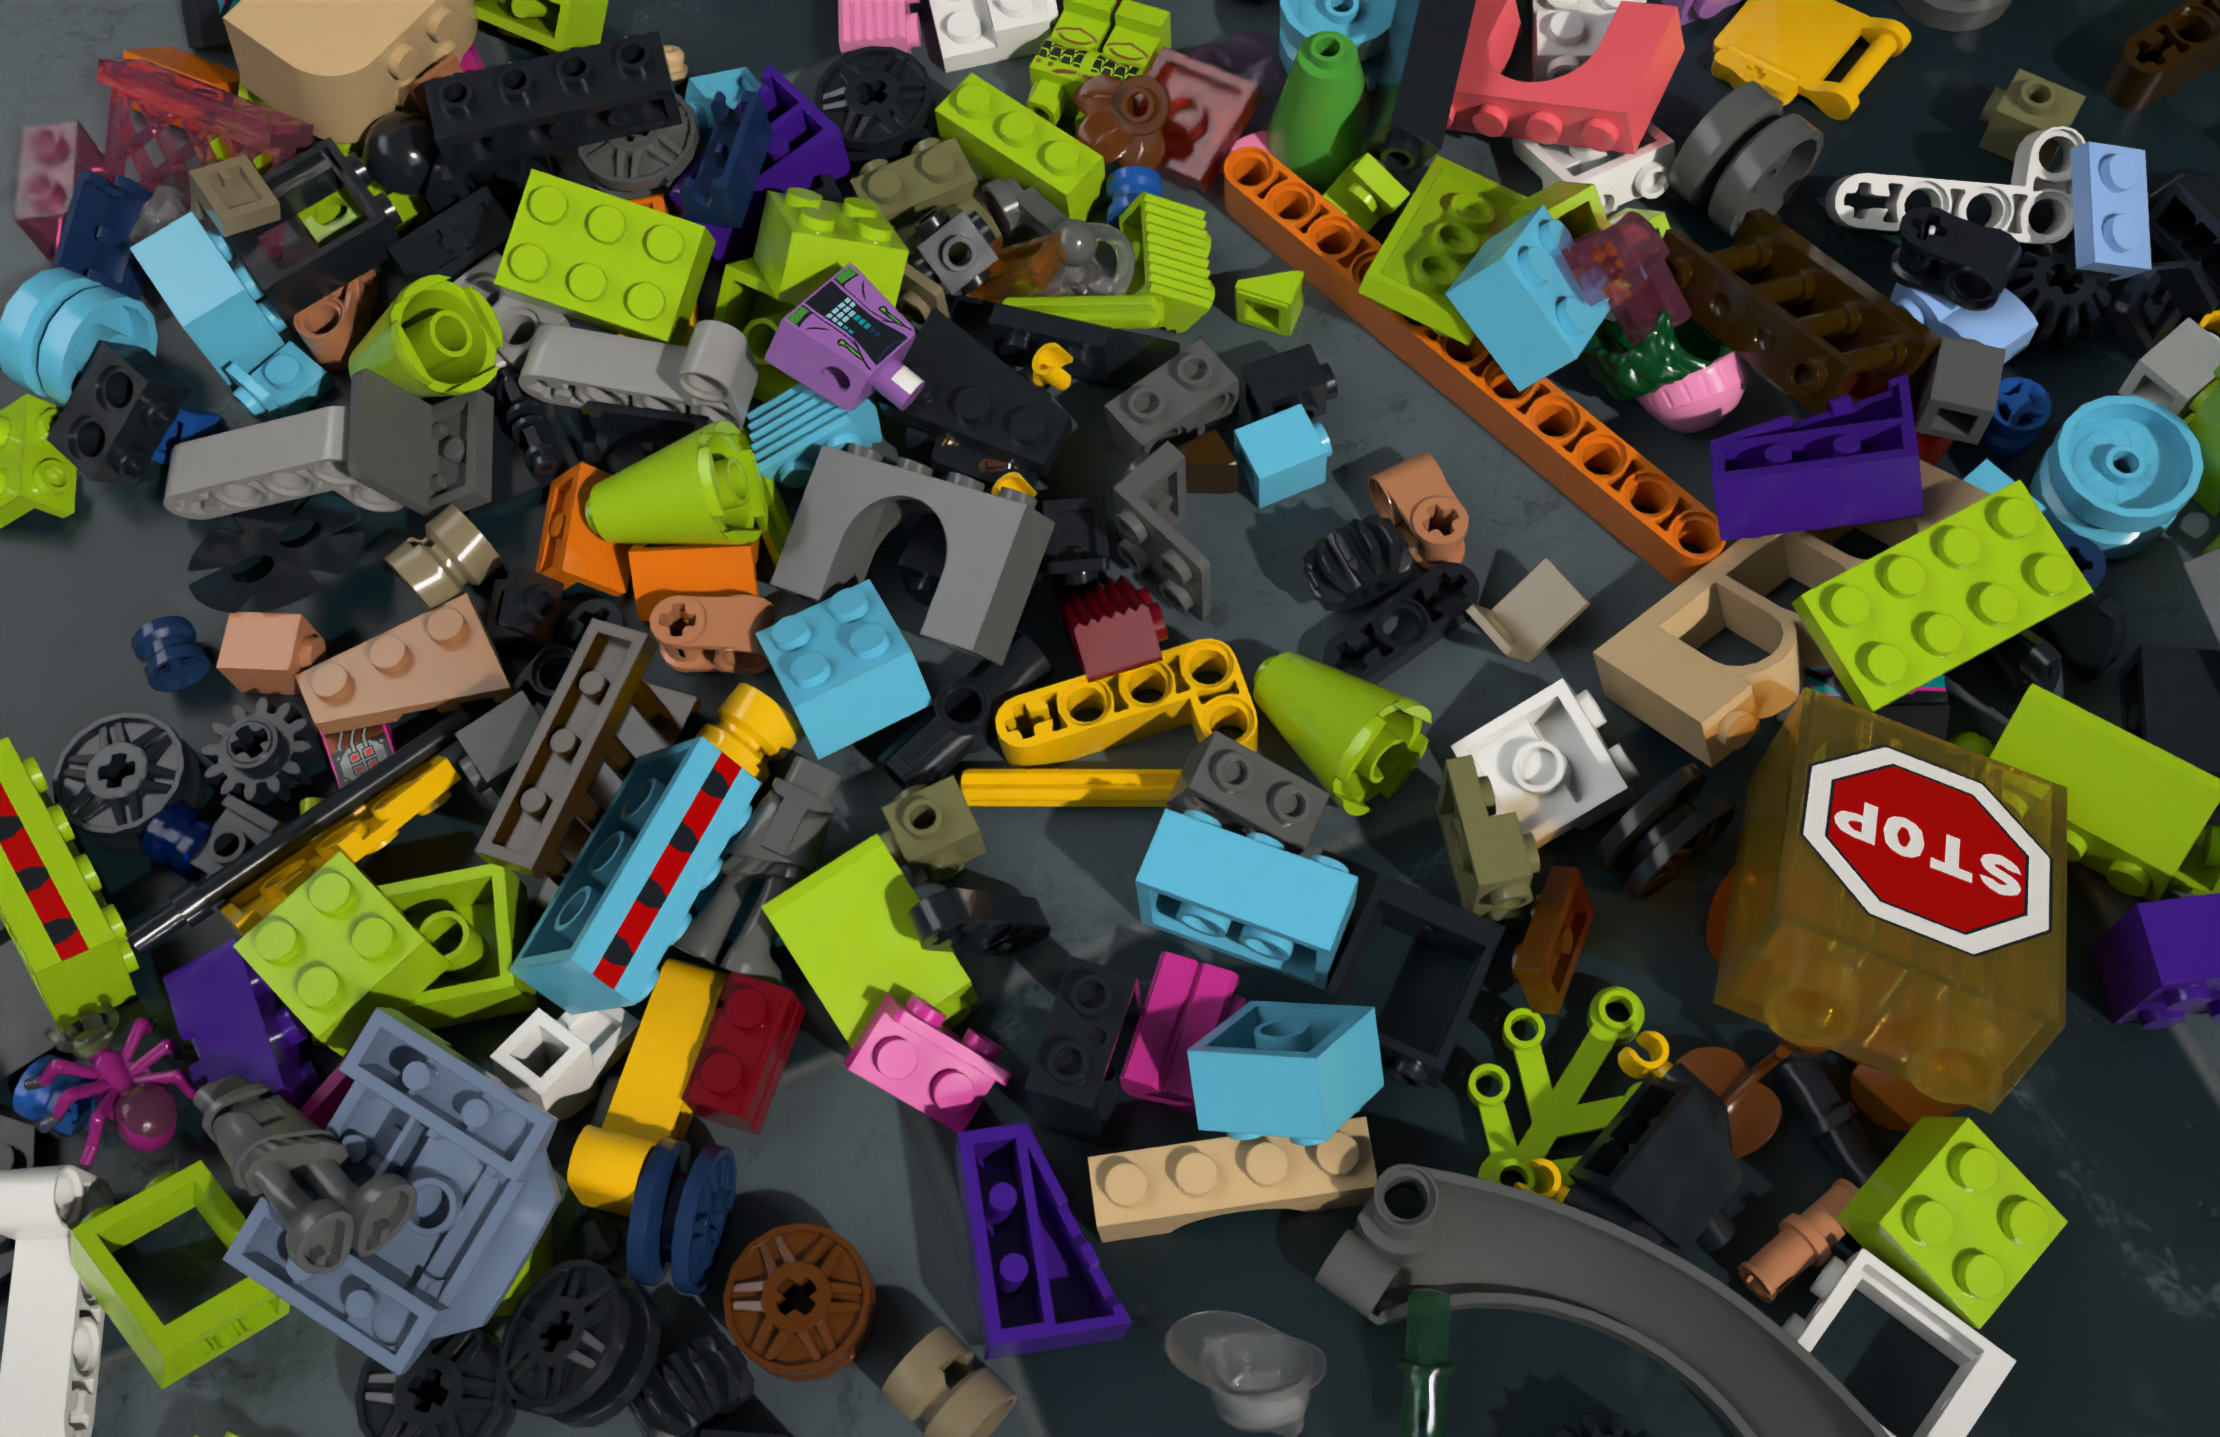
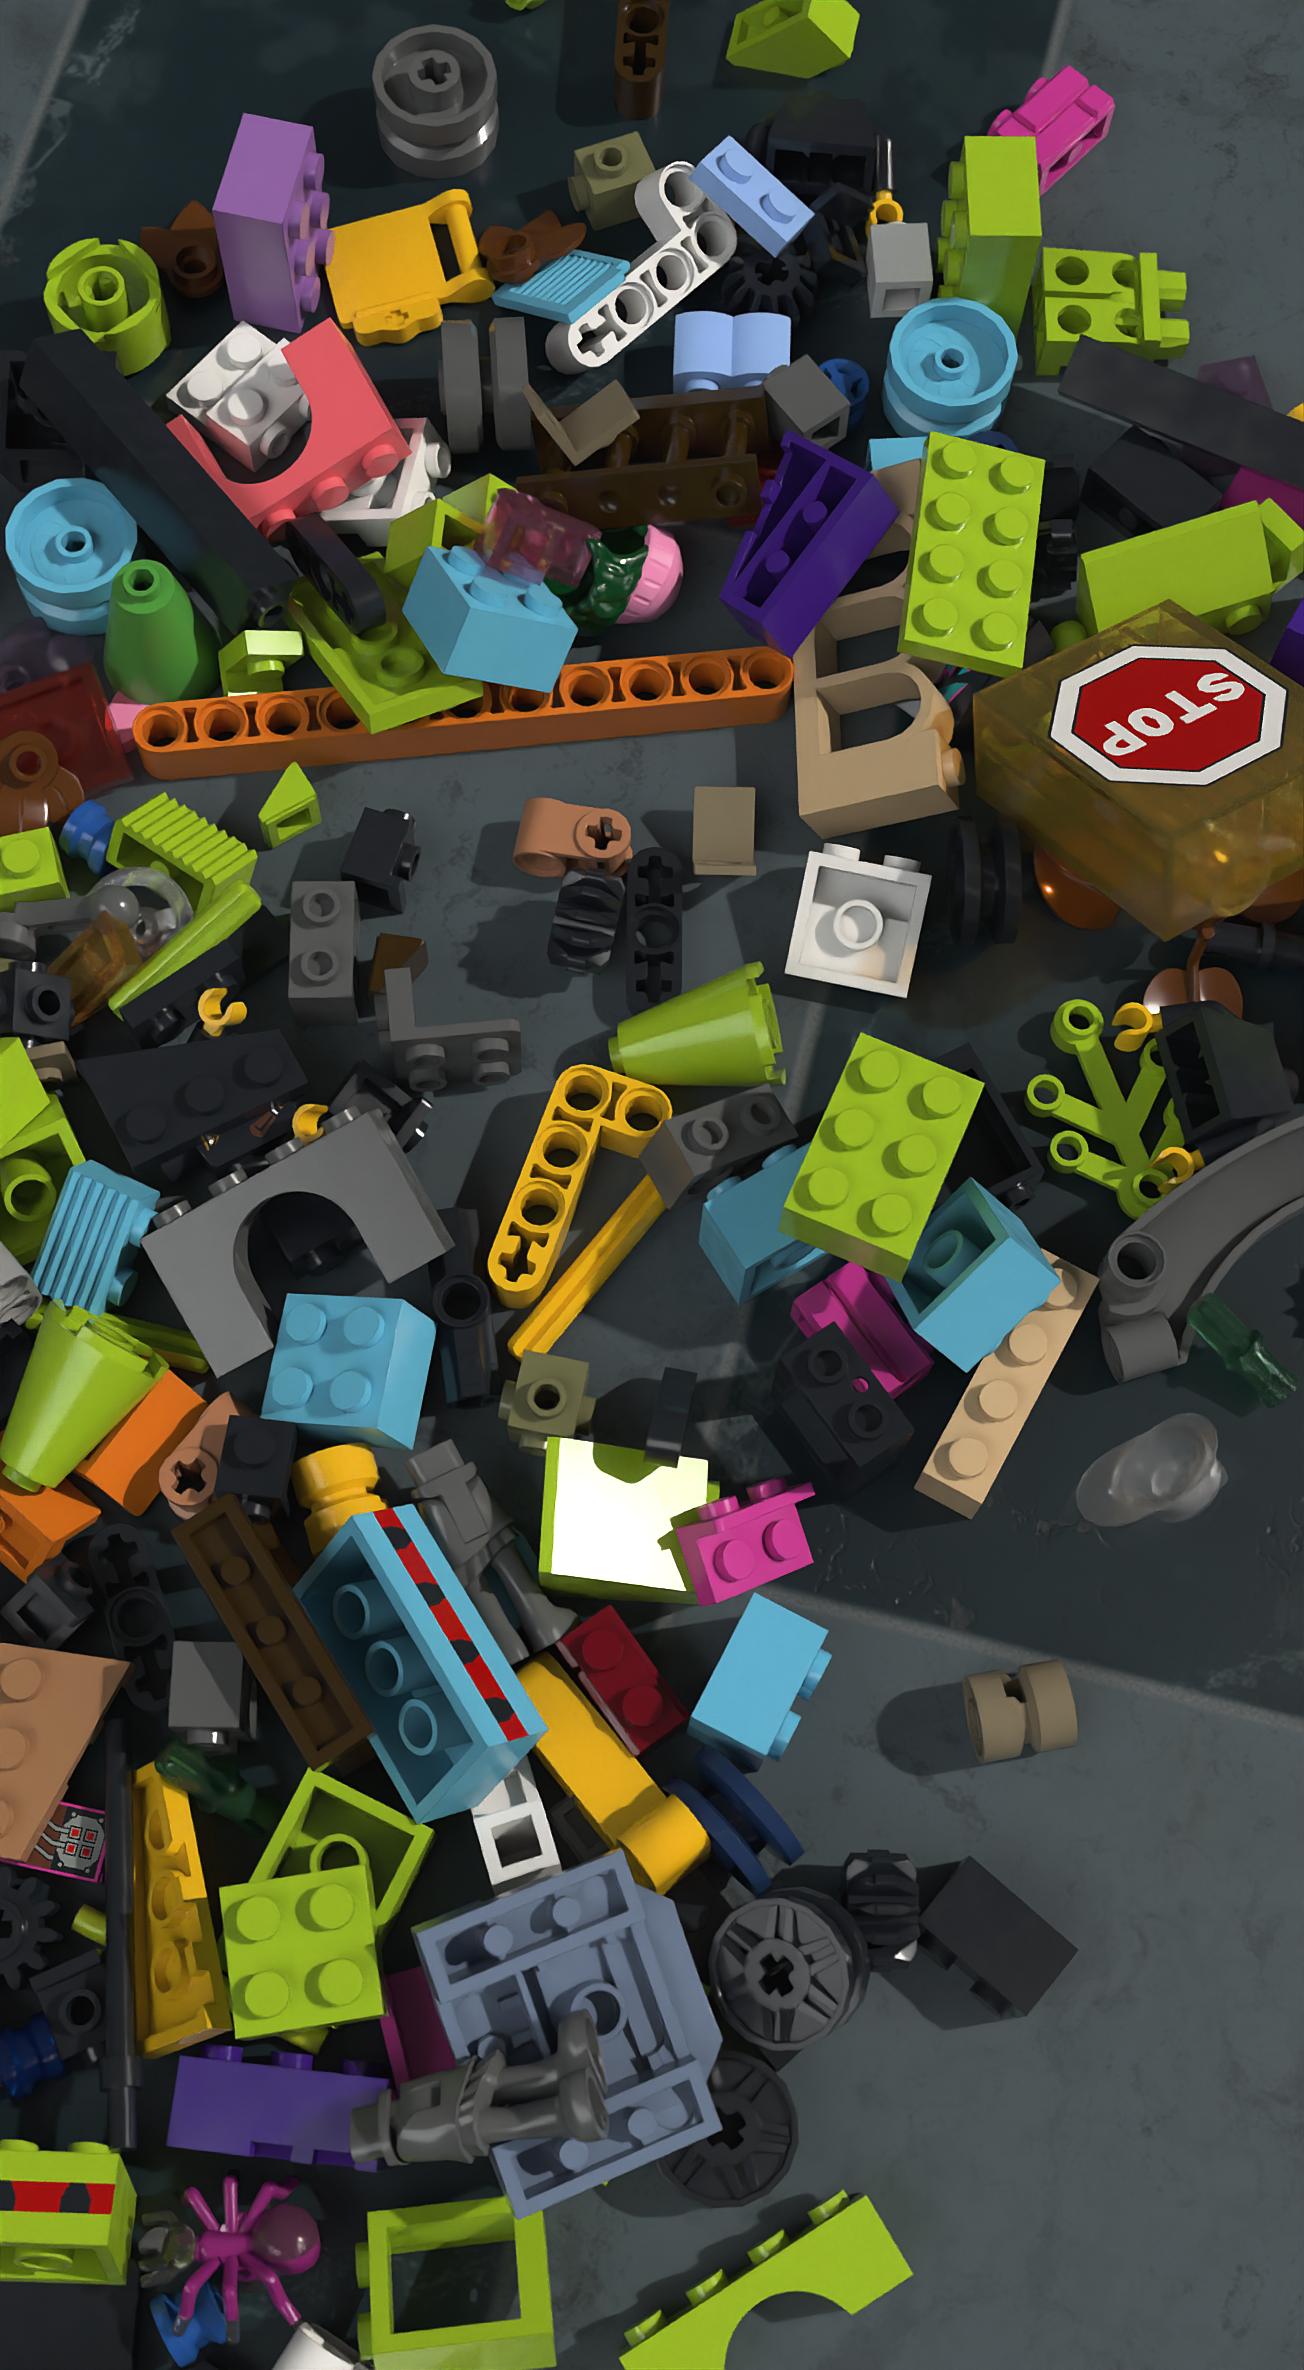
camera: 65 degrees left, 5 degrees up
reddish brown wheel [723,1222,879,1383] -> none
medium lavender torso [764,263,925,411] -> none
dark purple wedge [954,1122,1132,1361] -> none
dark red brick [1057,575,1168,683] -> none
medium azure brick [1234,404,1332,509] -> none
olive plate [1436,755,1540,930] -> none
reddish brown plate [1512,867,1595,1015] -> none
black piece [1889,206,2022,311] -> none
none -> clear green axle [154,1738,282,1840]
none -> black bracket [214,1415,299,1525]
none -> black beam [285,512,386,635]
none -> reddish brown plate [478,209,586,285]
none -> medium azure window [490,249,630,325]
none -> dark tan bracket [521,380,640,466]
none -> medium azure brick [686,1592,832,1772]
none -> lime brick [778,1032,985,1283]

